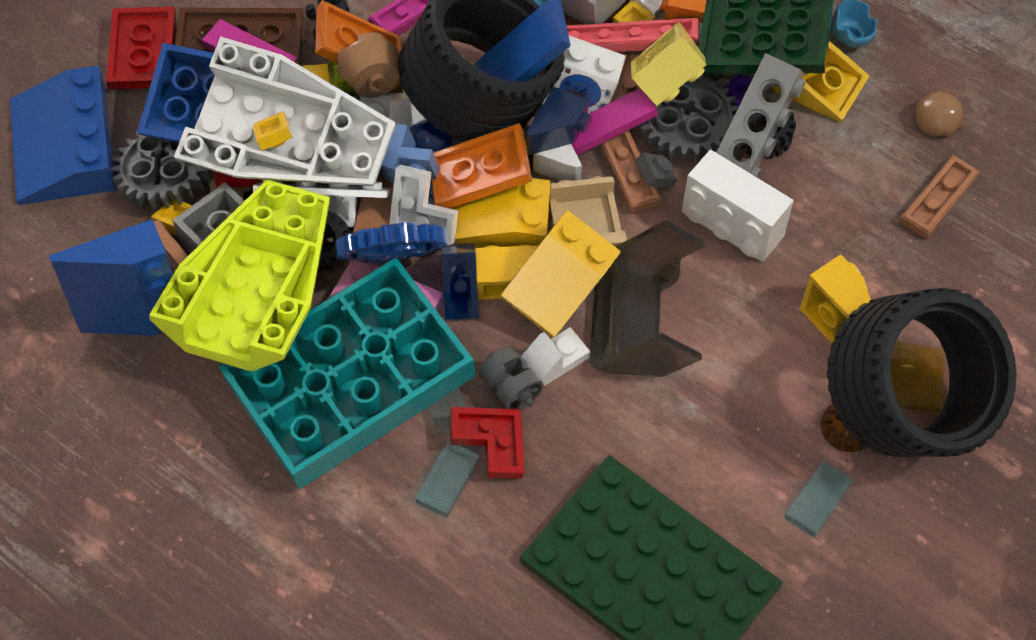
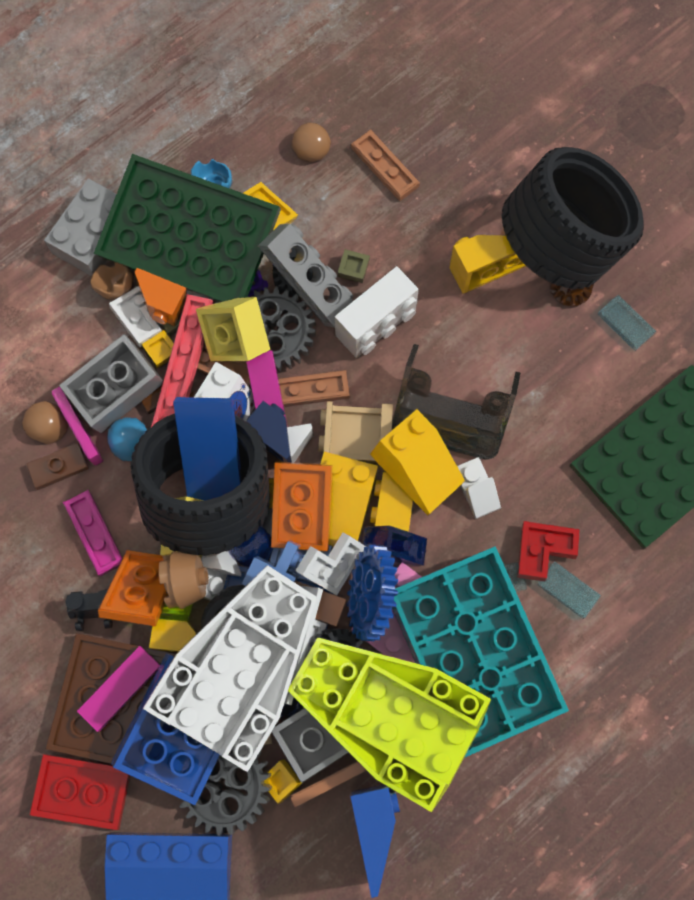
camera: 75 degrees left, 15 degrees up
yellow plate [253,111,293,151] -> none
dark grey wheel [479,346,544,409] -> none
dark grey plate [635,153,678,189] -> none
none -> olive plate [337,249,370,283]

